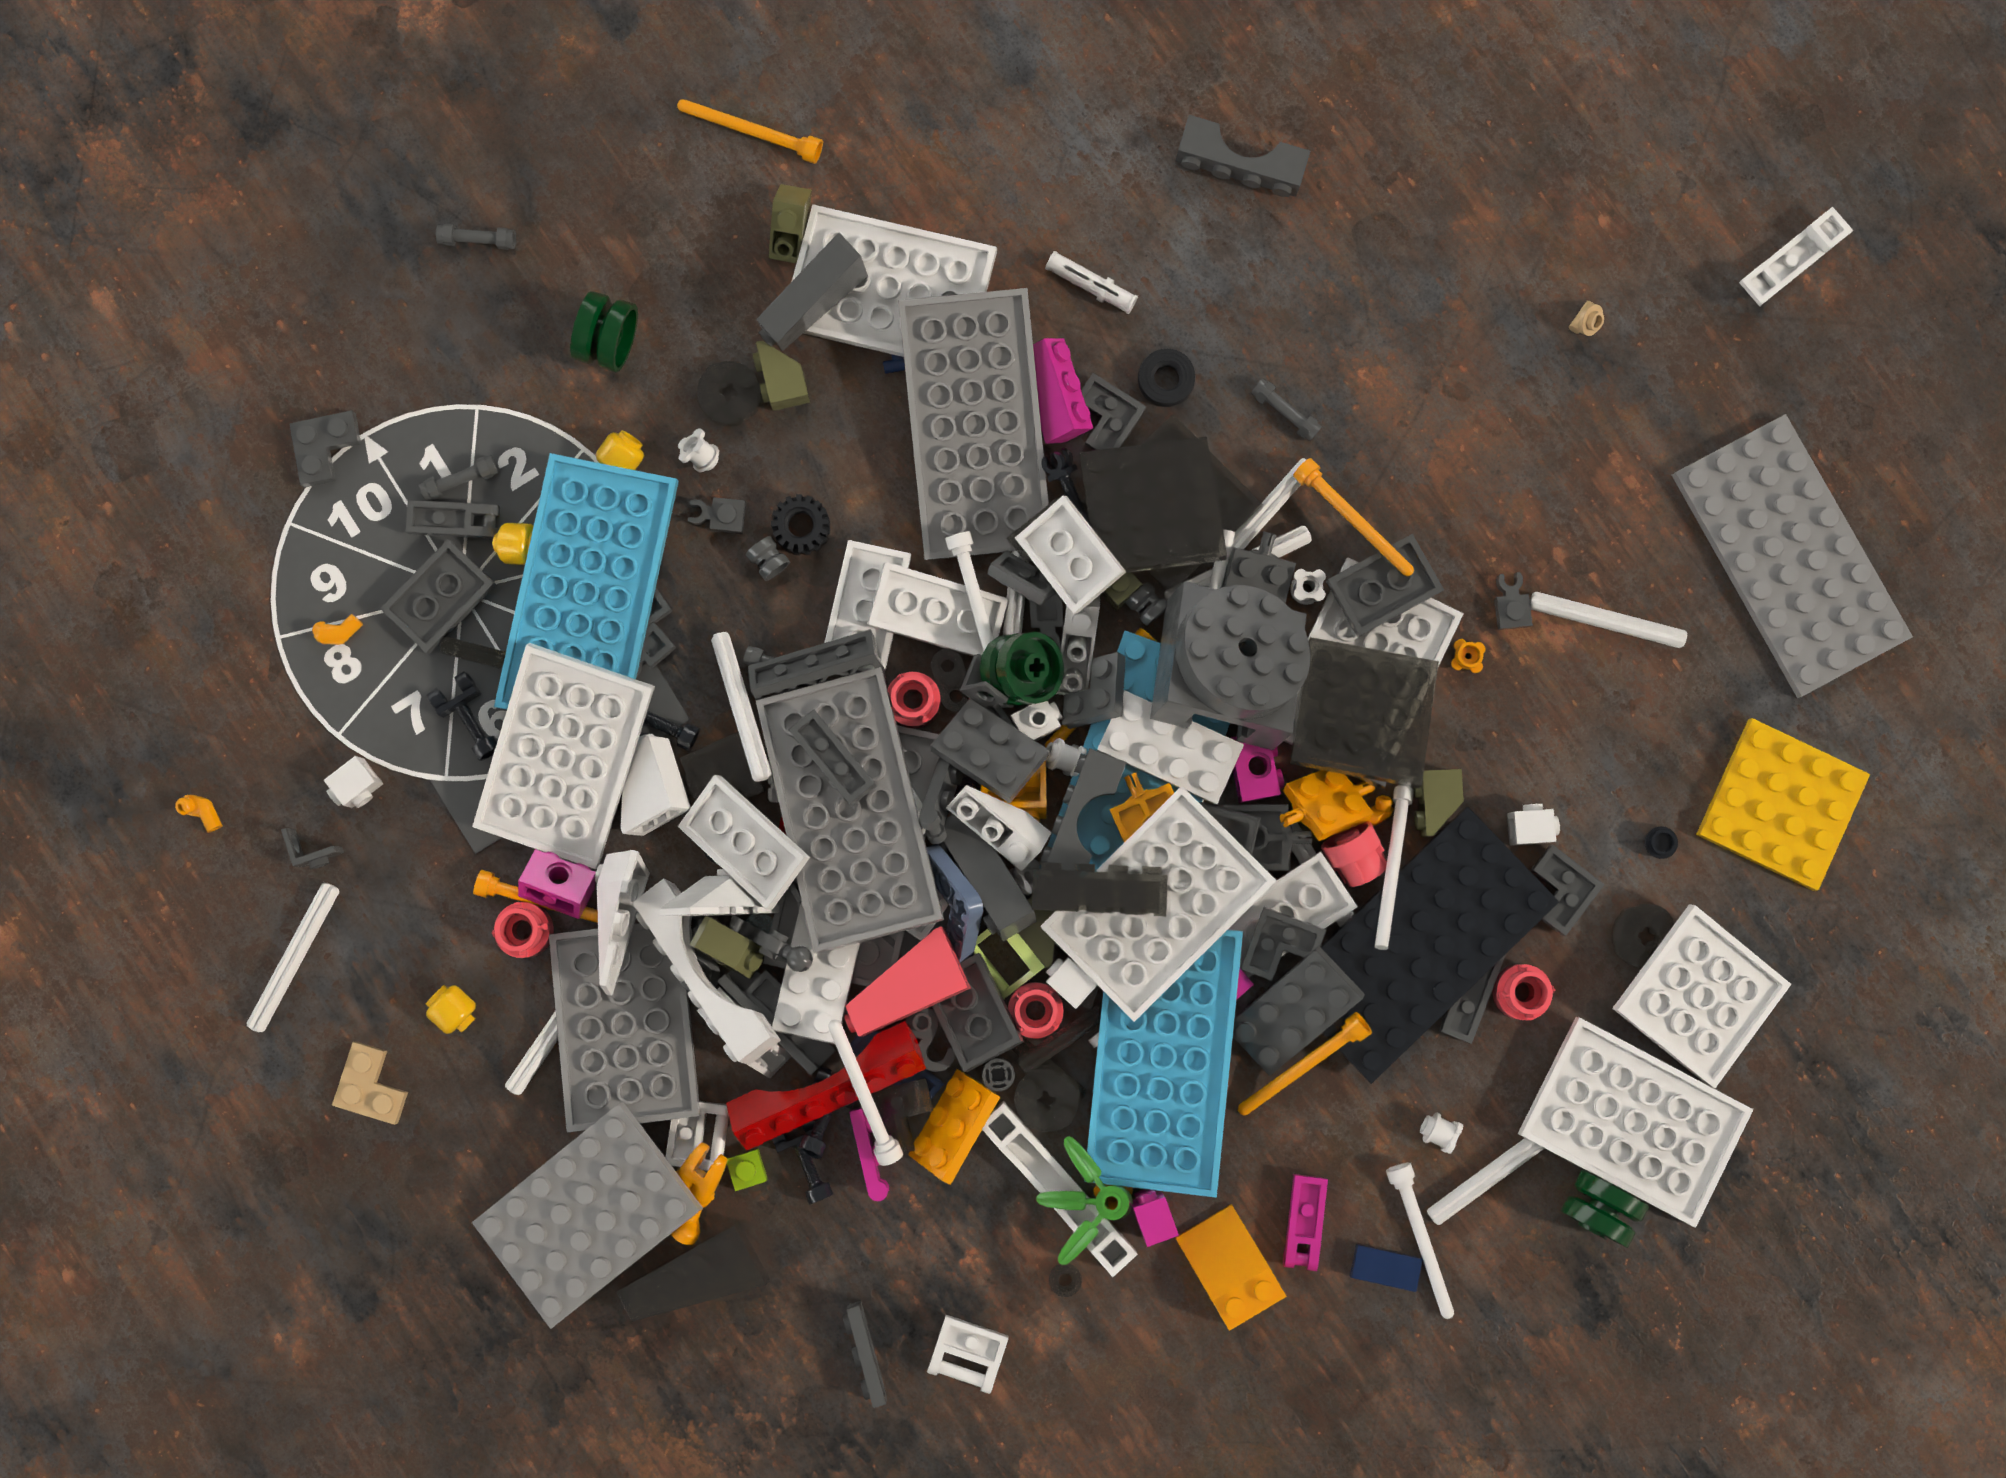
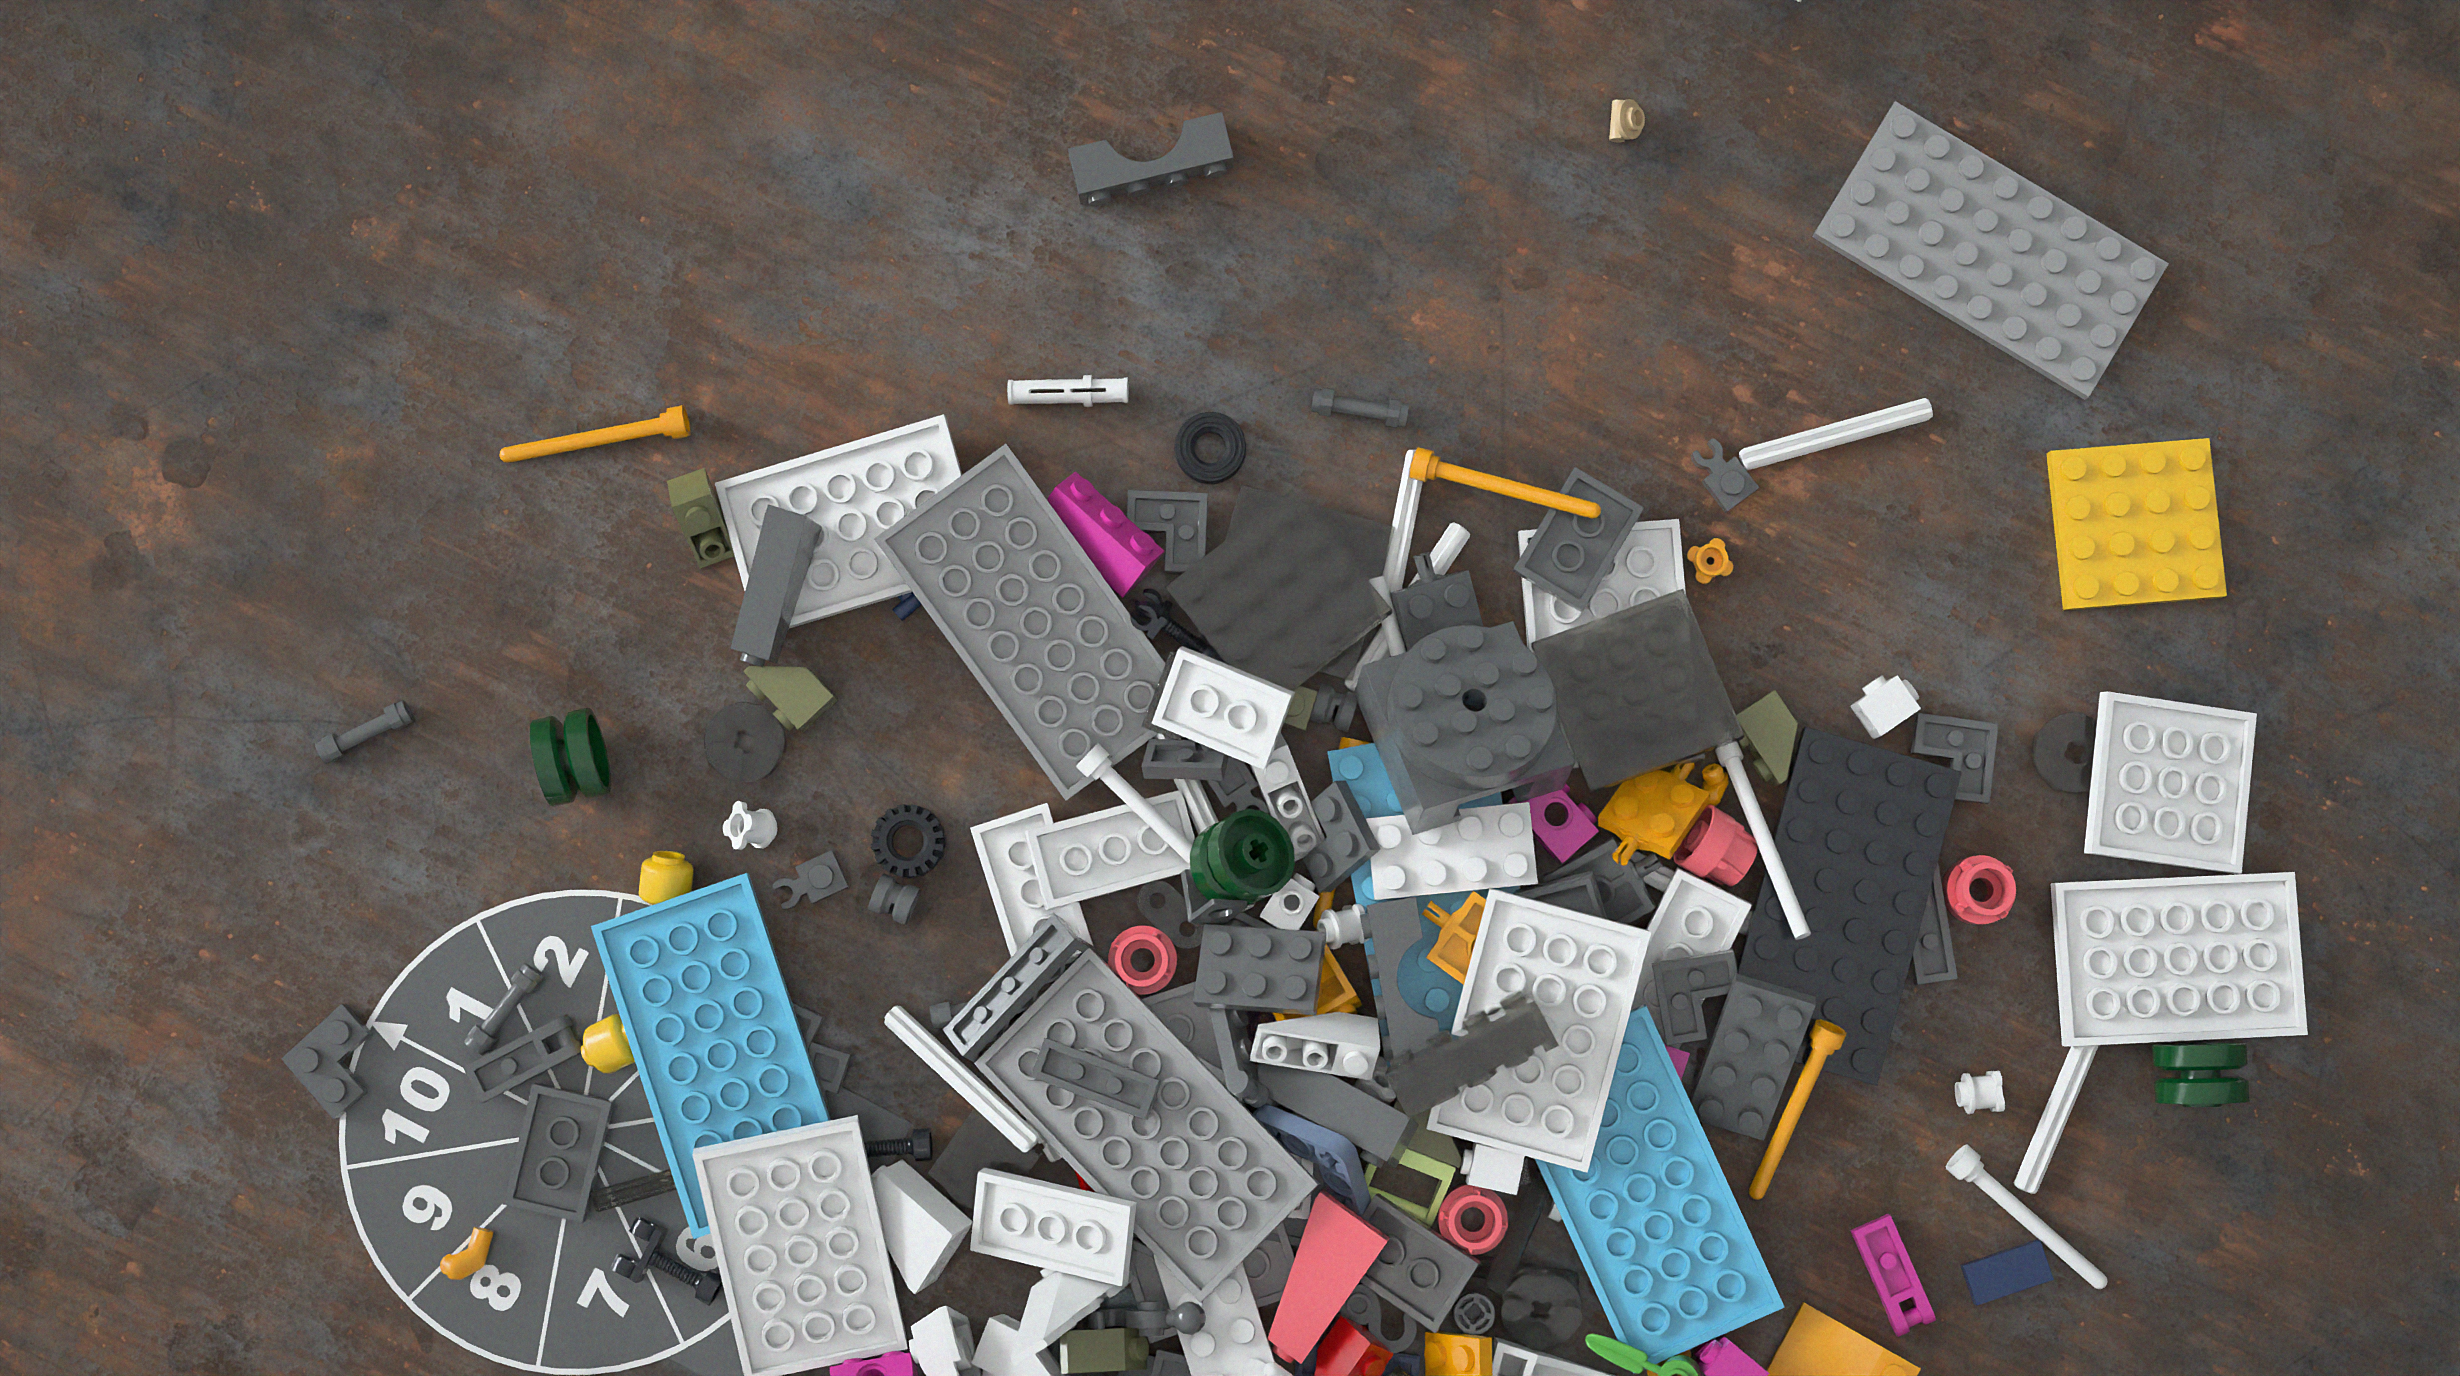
camera: 25 degrees left, 0 degrees up
white brick [1290,569,1326,605] -> none
black plate [1644,826,1678,859] -> none

